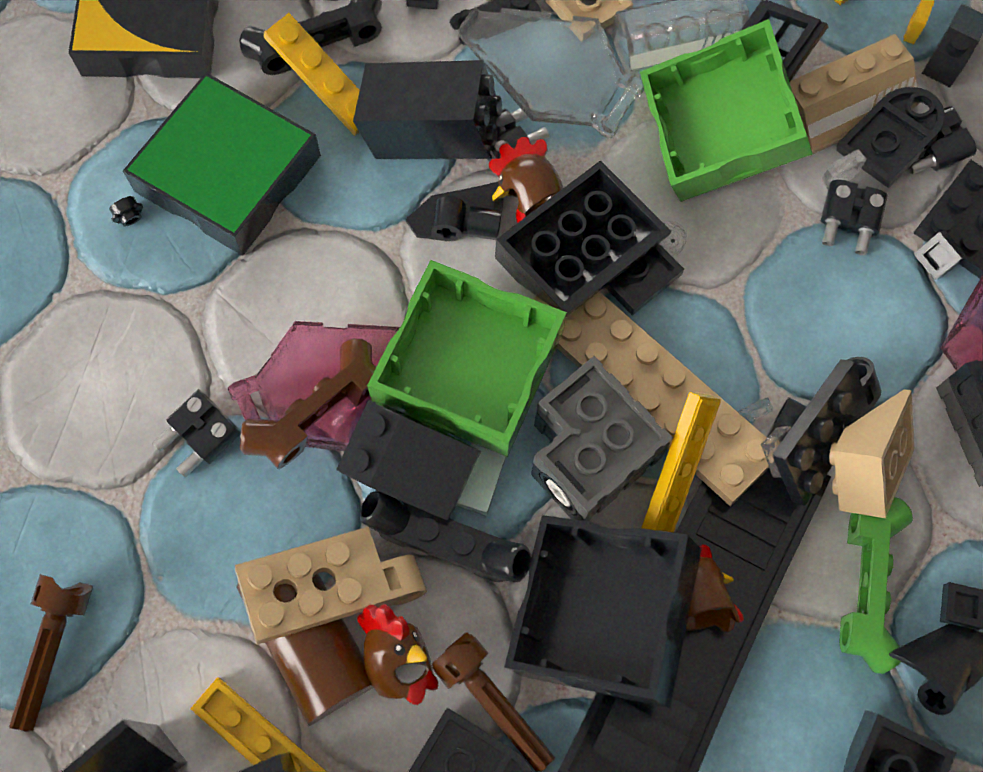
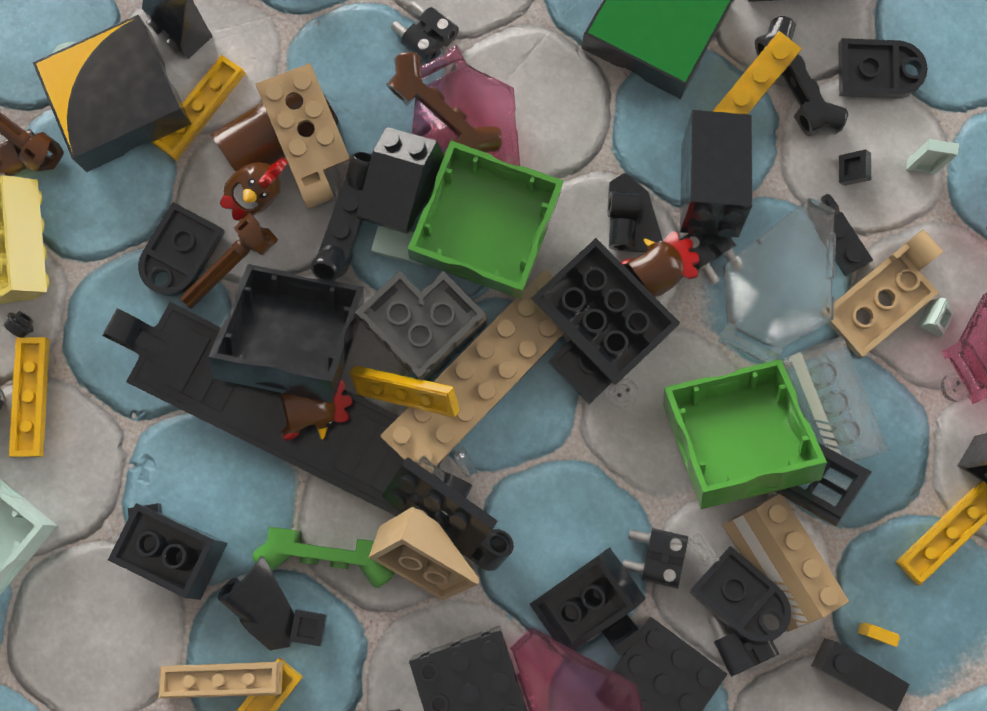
camera: 90 degrees right, 10 degrees up
none -> black slope [530,547,646,656]

